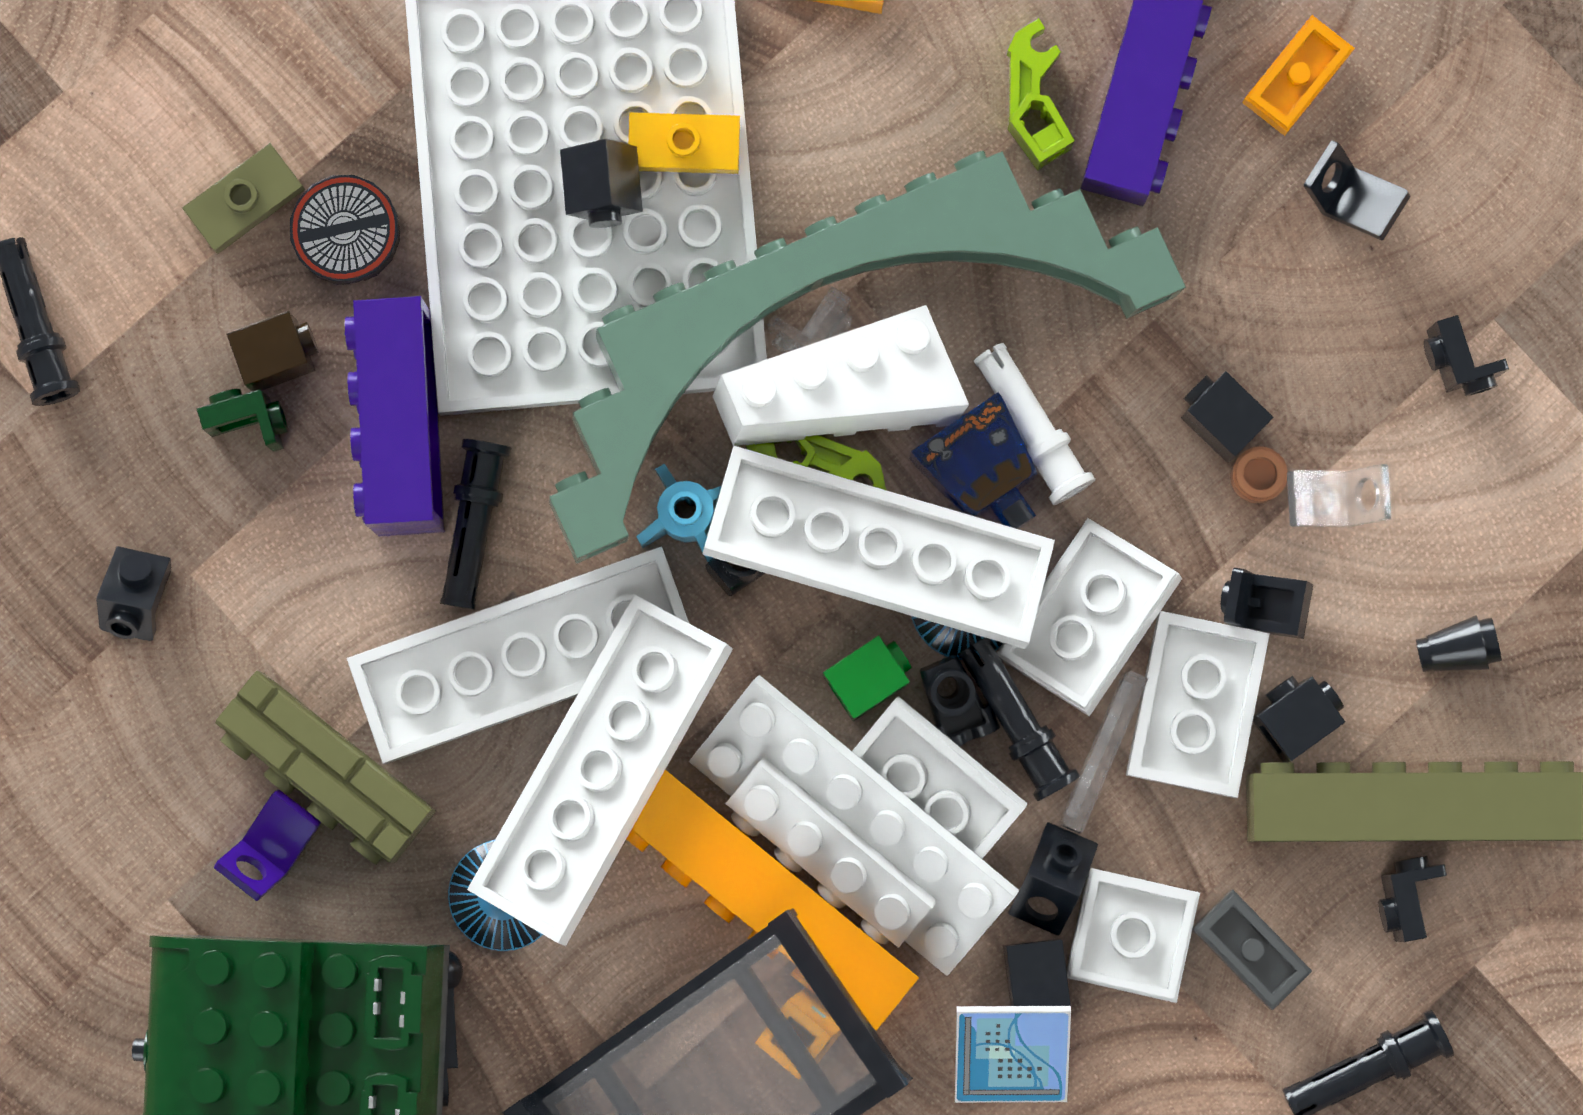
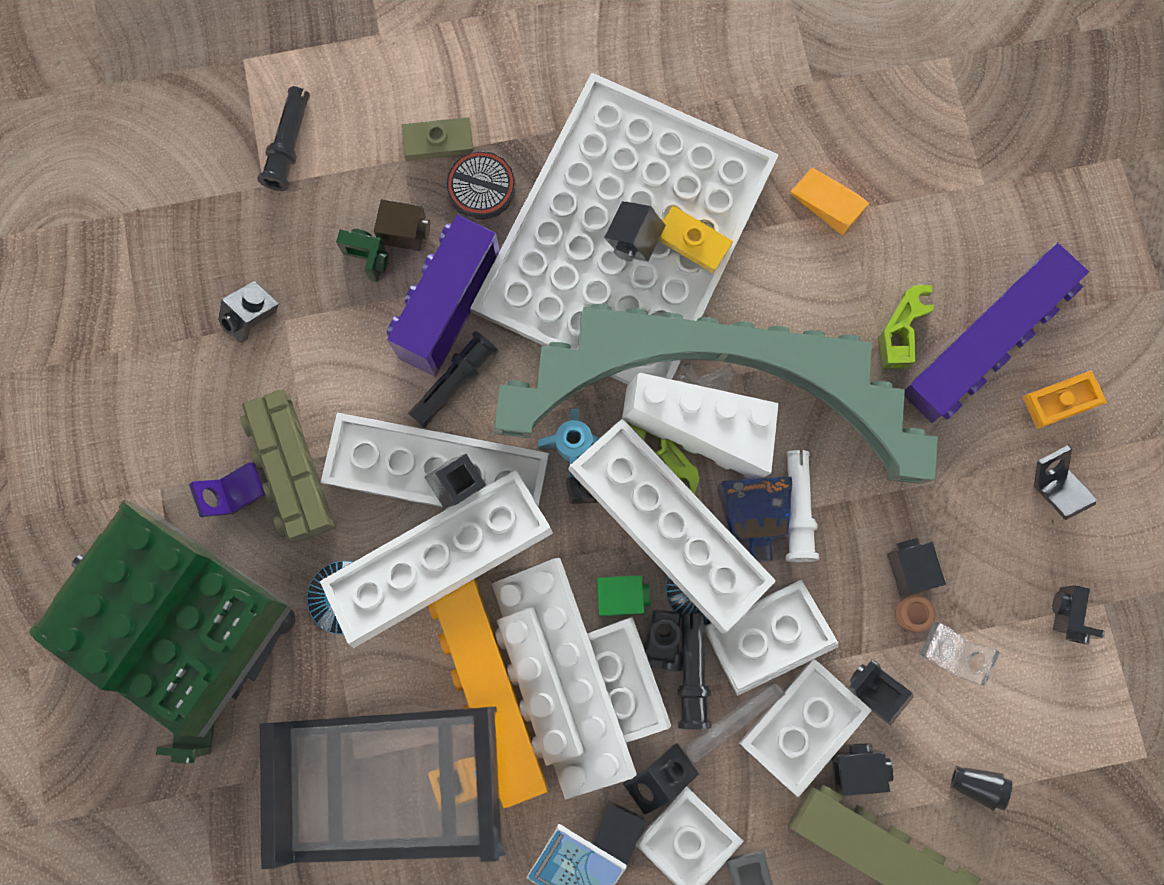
camera: 30 degrees right, 5 degrees down
none -> black brick [424,453,486,508]

